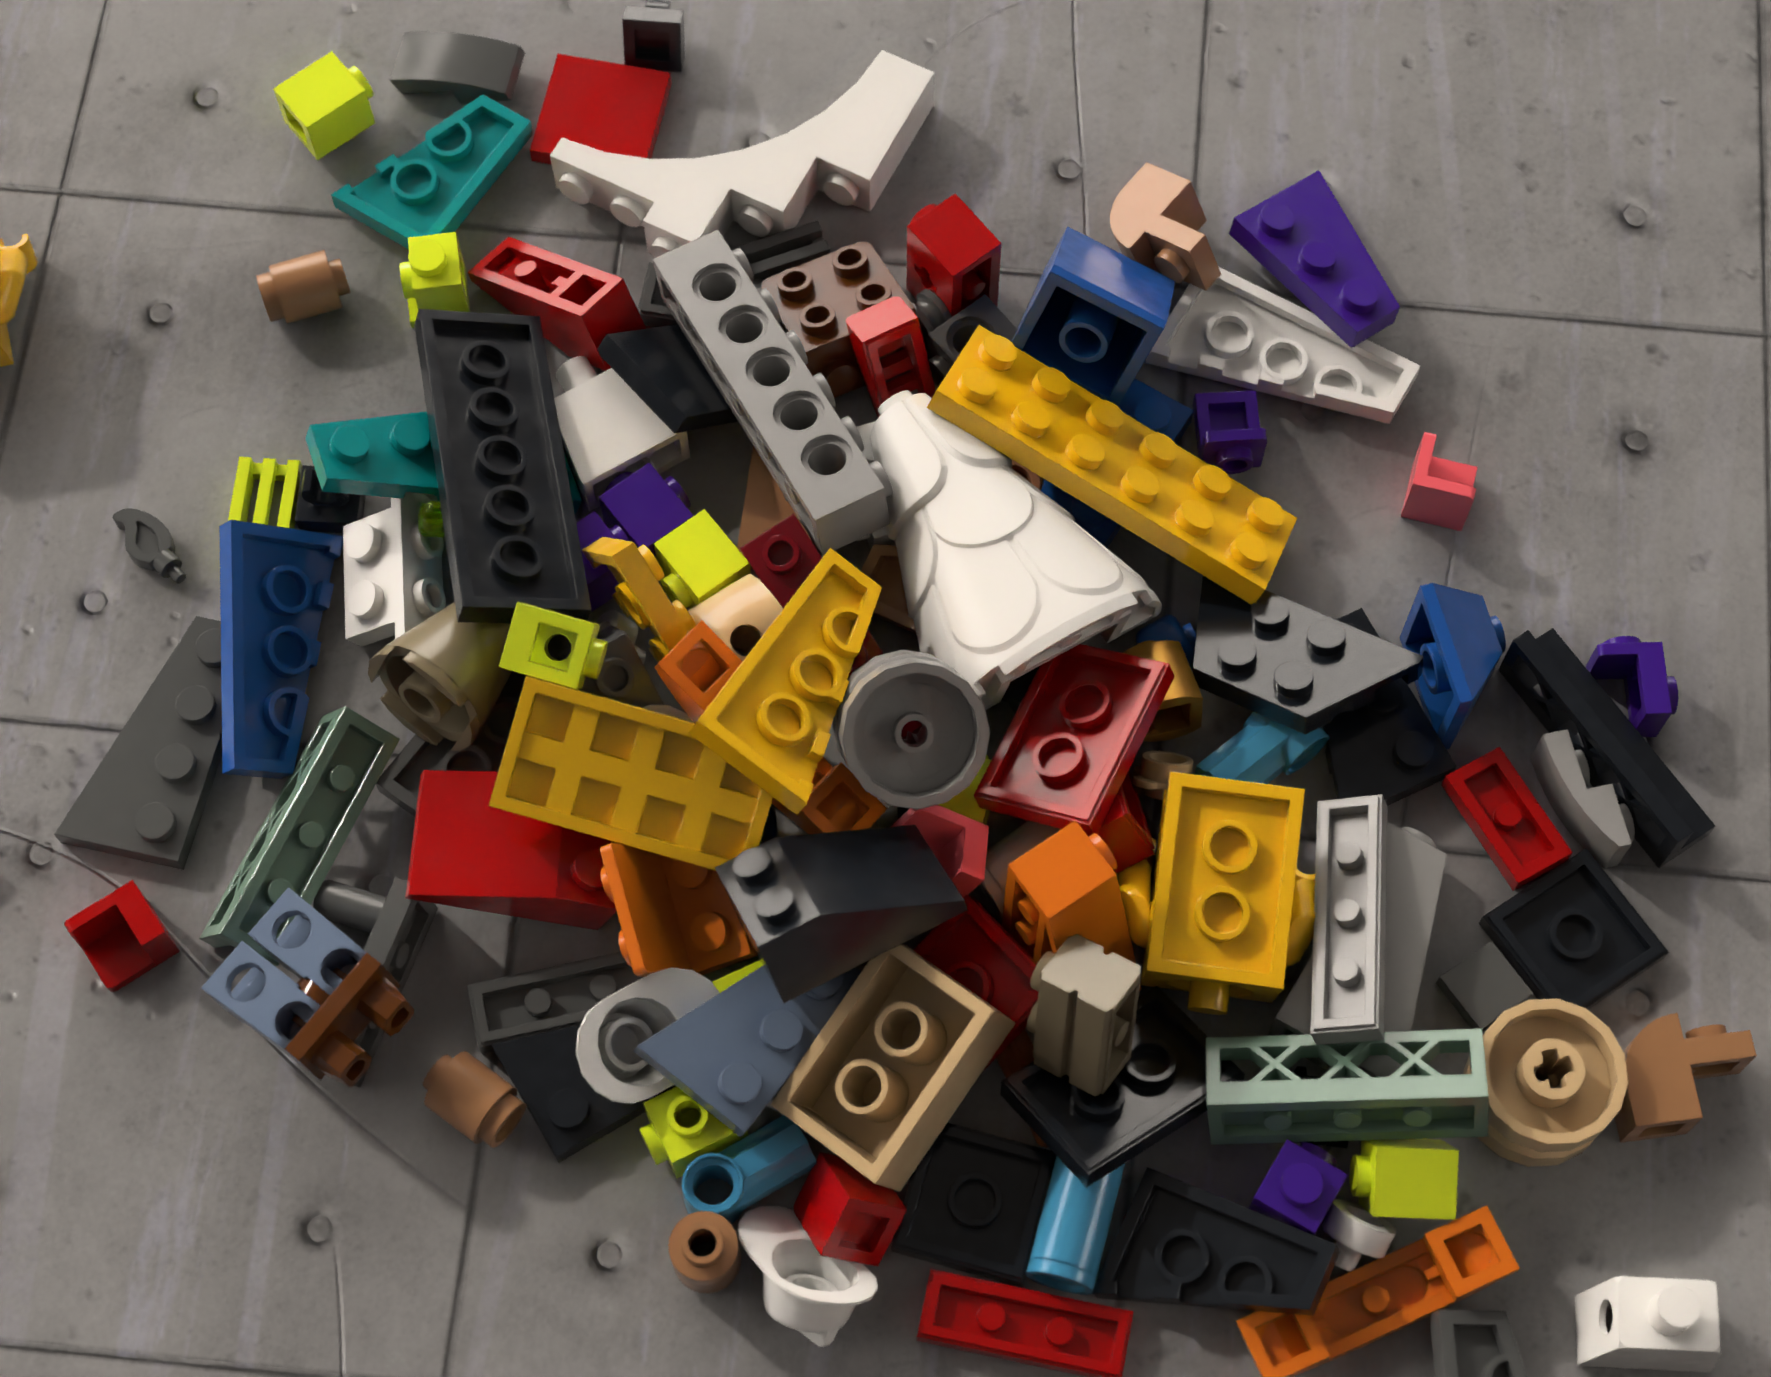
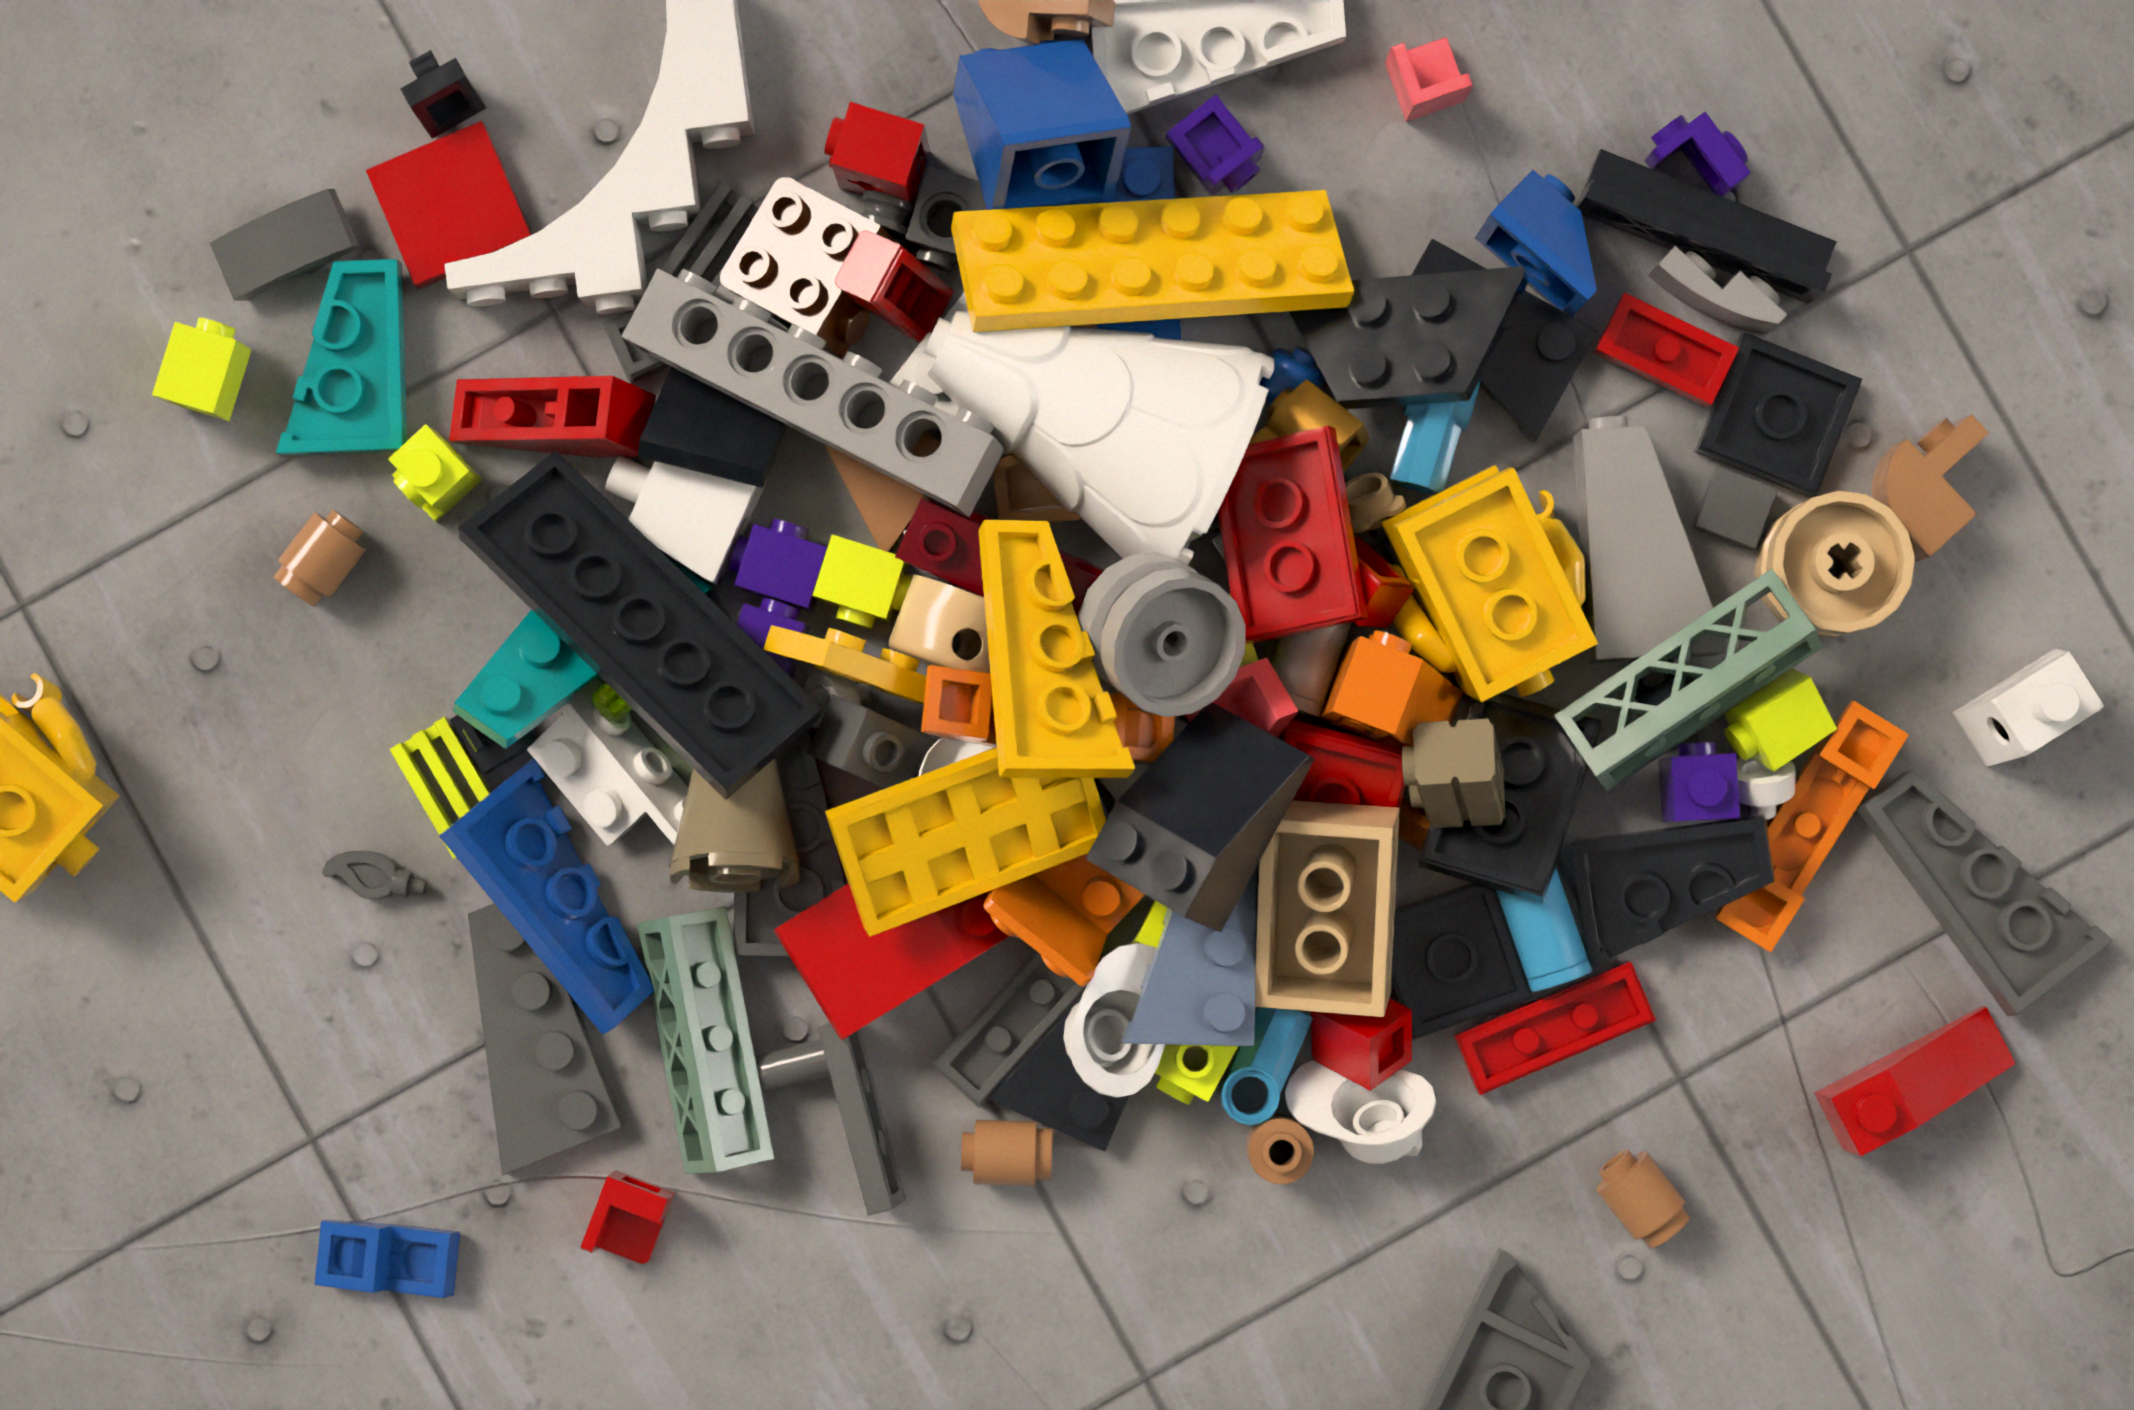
camera: 30 degrees left, 20 degrees up
hips [201,887,415,1087] -> none
neon yellow brick [499,602,608,689] -> none
light grey tile [1310,794,1387,1045] -> none

